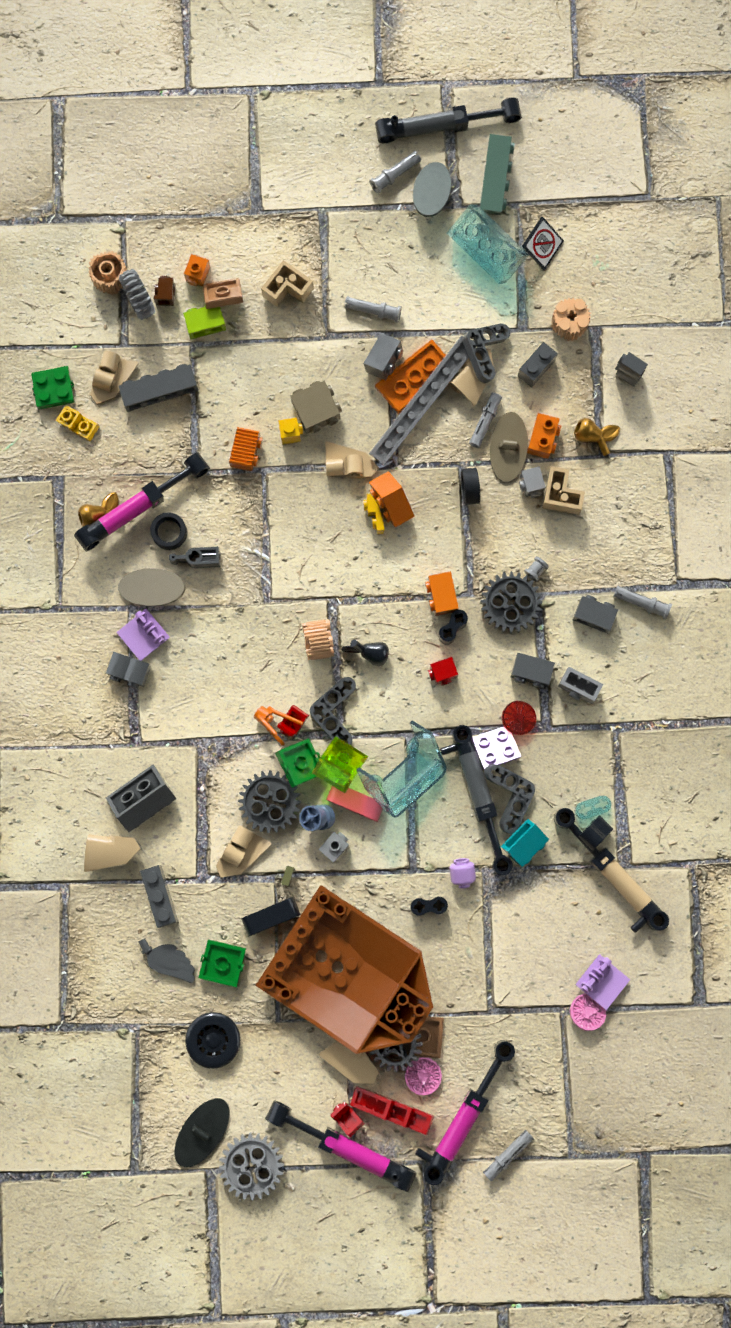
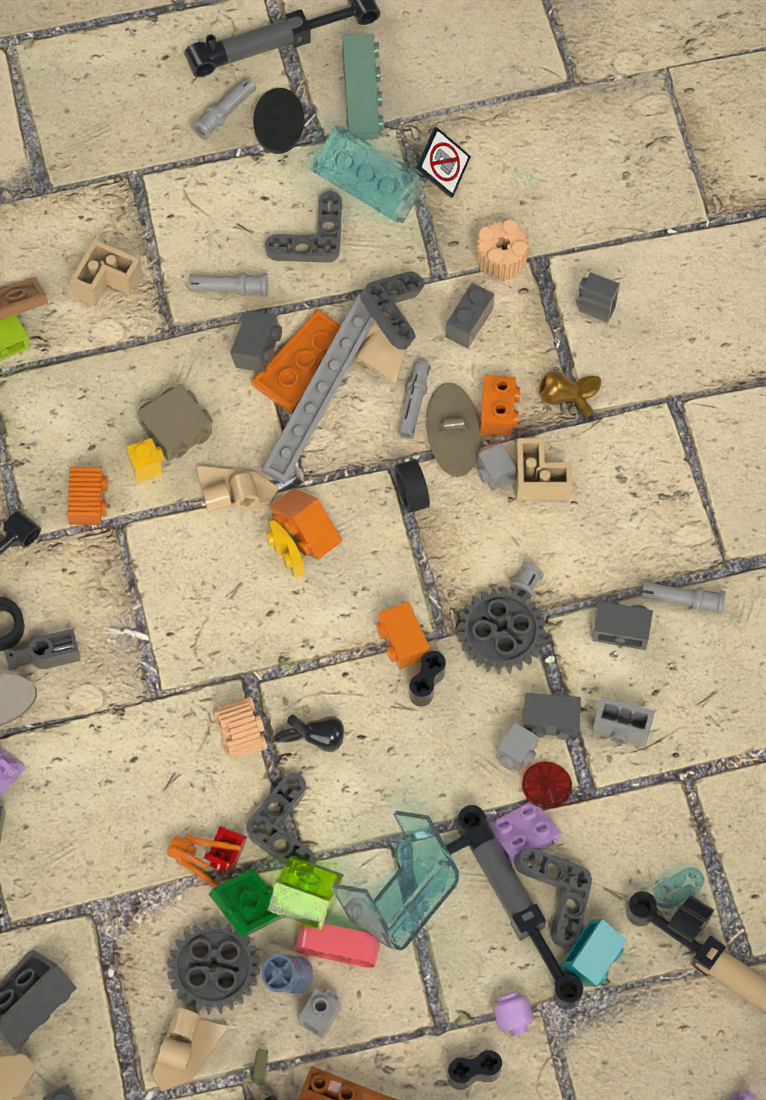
camera: 15 degrees left, 15 degrees down
red brick [428,657,459,686] -> none
none -> dark grey beam [265,191,342,263]
none -> light grey brick [496,723,538,772]

